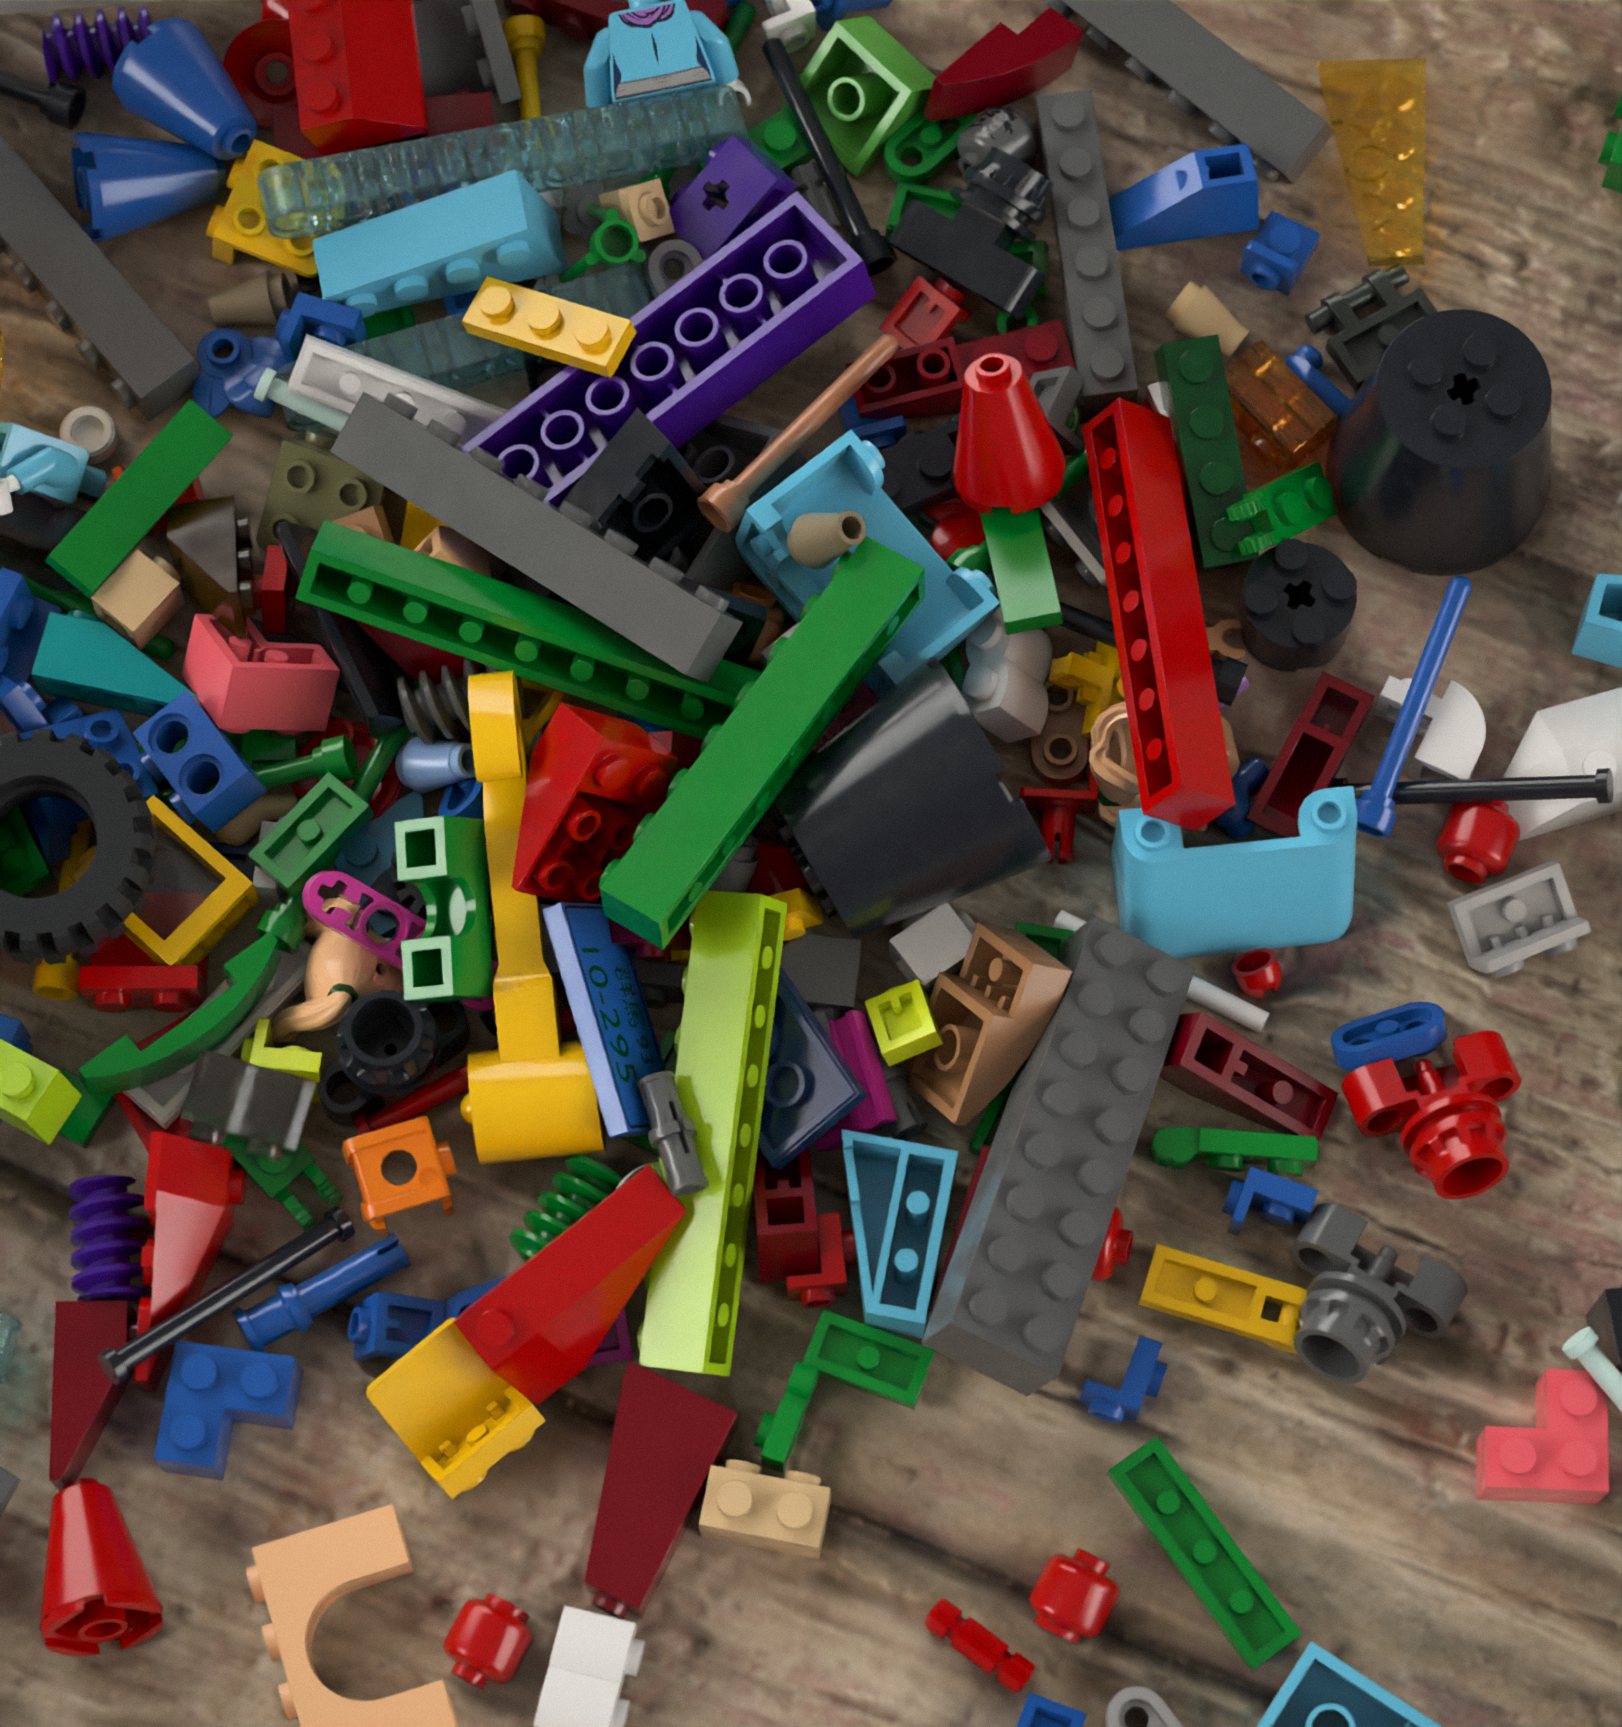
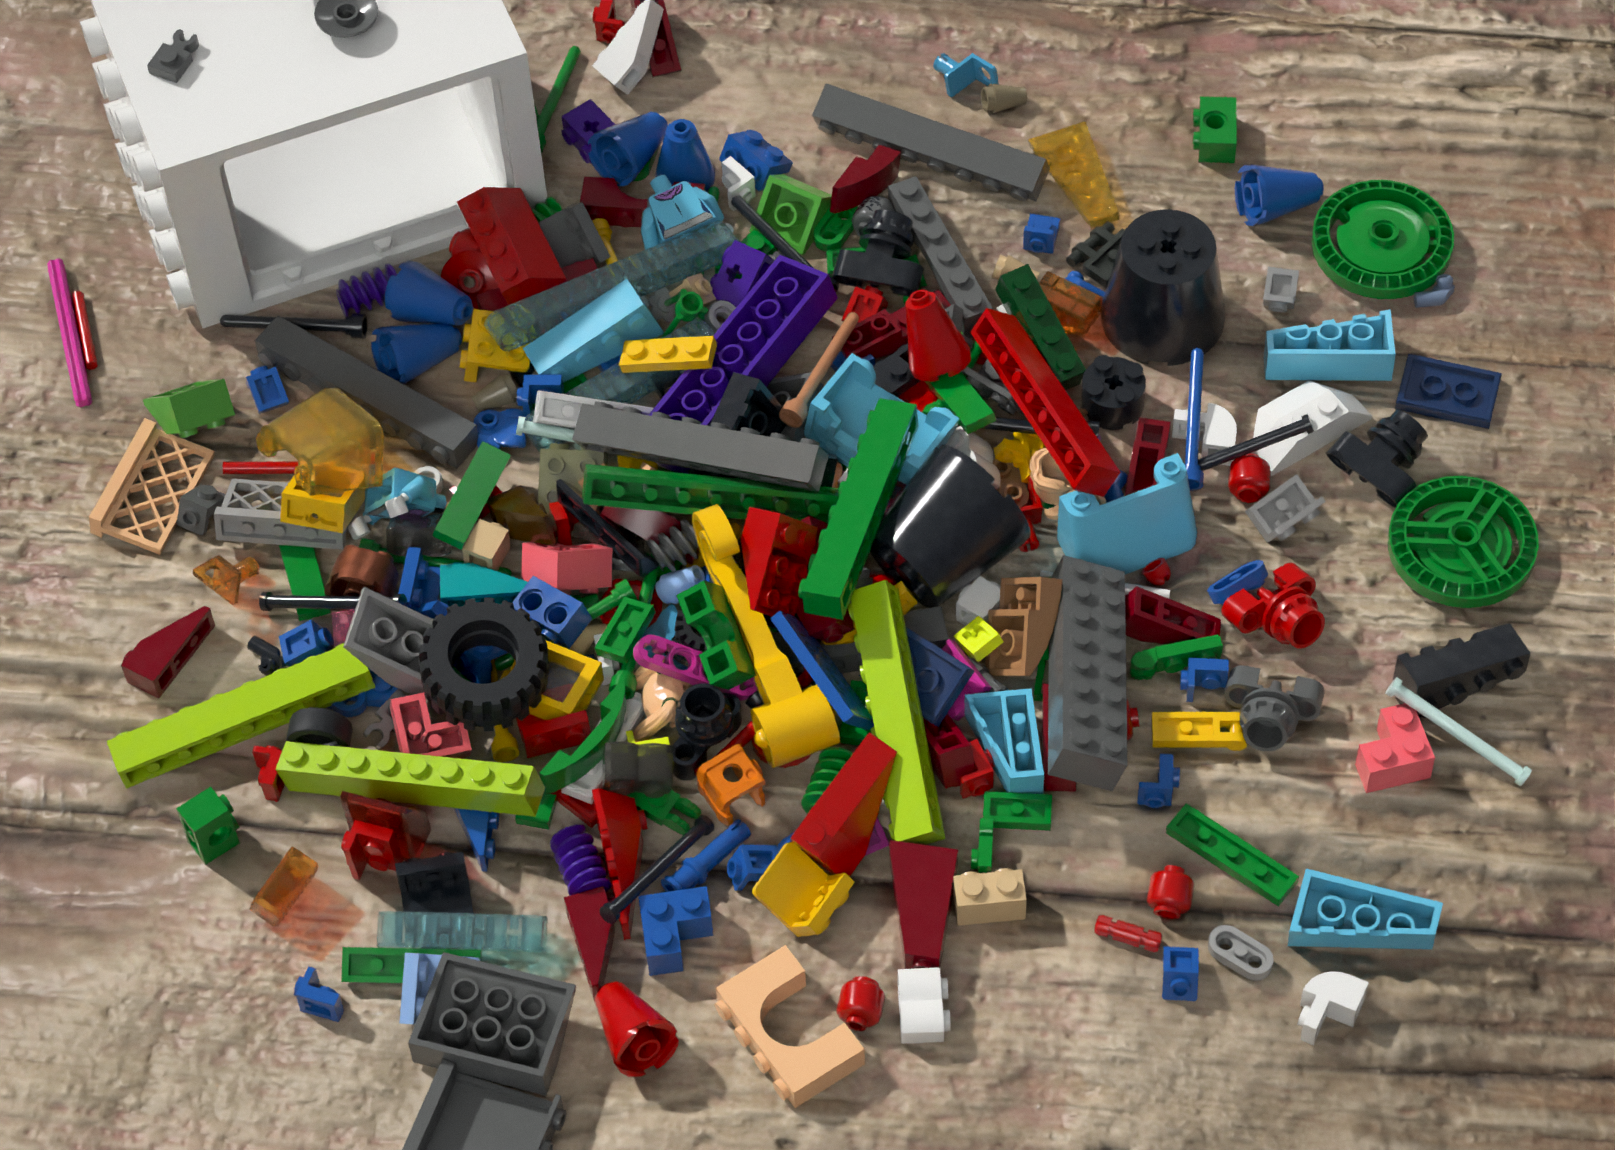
camera: 15 degrees left, 15 degrees down
dark grey pin [636,1071,709,1197] -> none
dark tan cone [787,510,866,569] -> none
blue slope [1109,143,1259,251] -> none
green hinge [1226,461,1337,555] -> none

